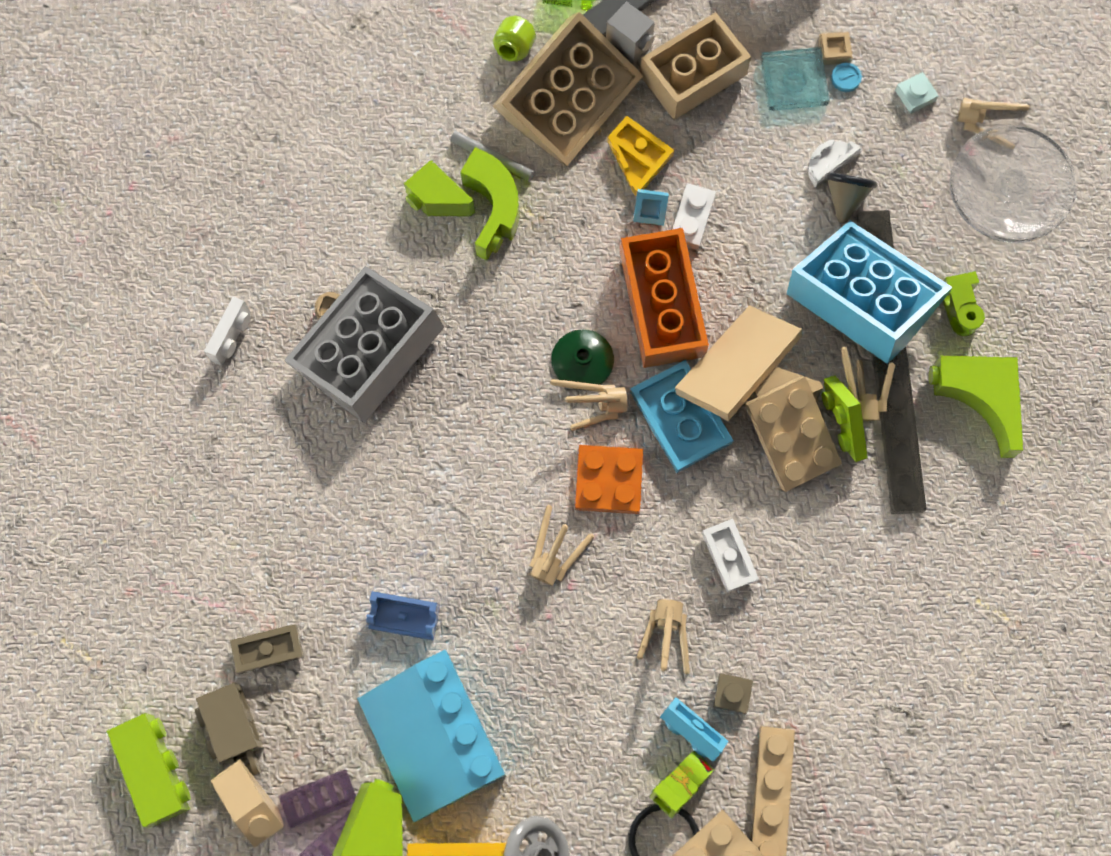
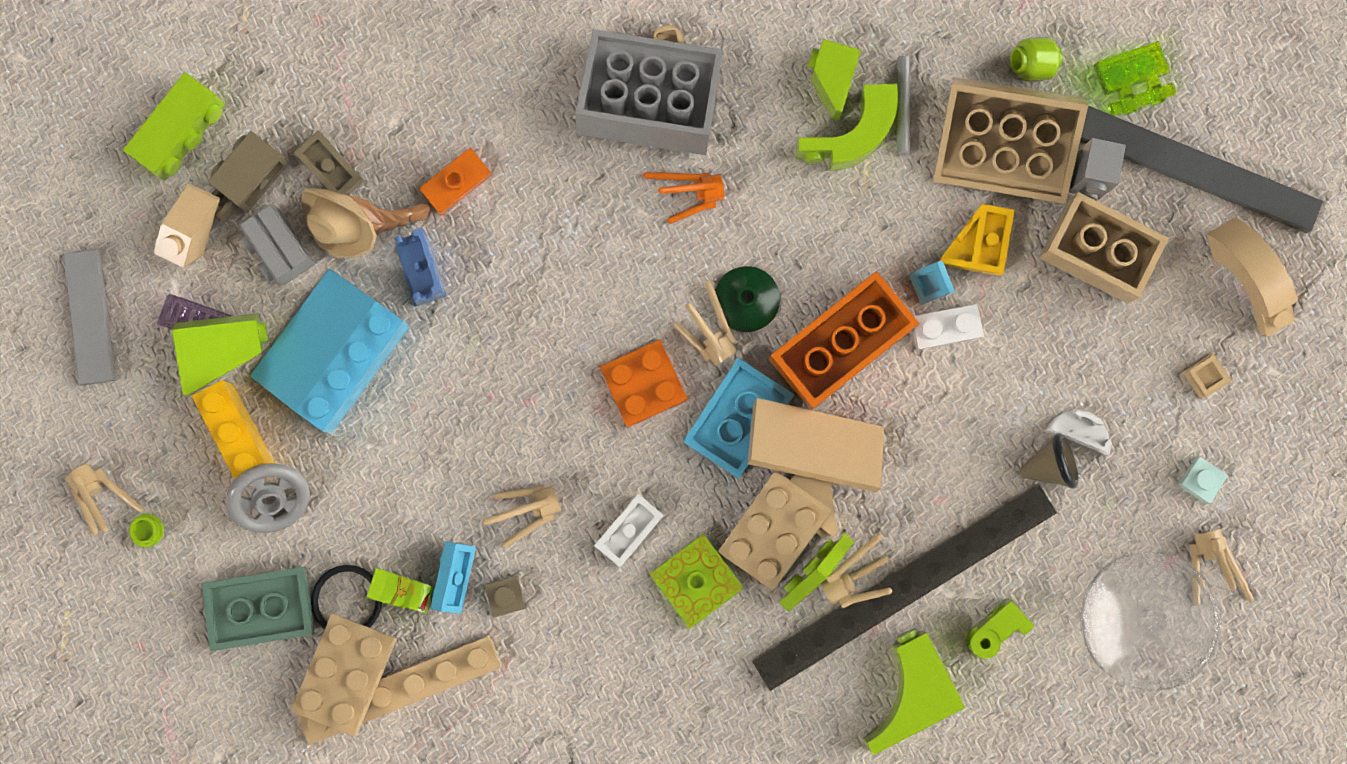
camera: 60 degrees right, 10 degrees up
clear purple slope [279,769,356,829] -> none
tan plant [529,505,594,586] -> none
clear light blue tile [761,47,830,111] -> none
medium azure slope [786,220,952,364] -> none
medium azure piece [831,63,862,92] -> none
none -> light grey brick [239,204,315,285]
none -> tan hat [302,188,431,258]
none -> orange plate [419,147,492,215]
none -> orange plant [643,172,724,224]
none -> lime plate [649,534,744,629]

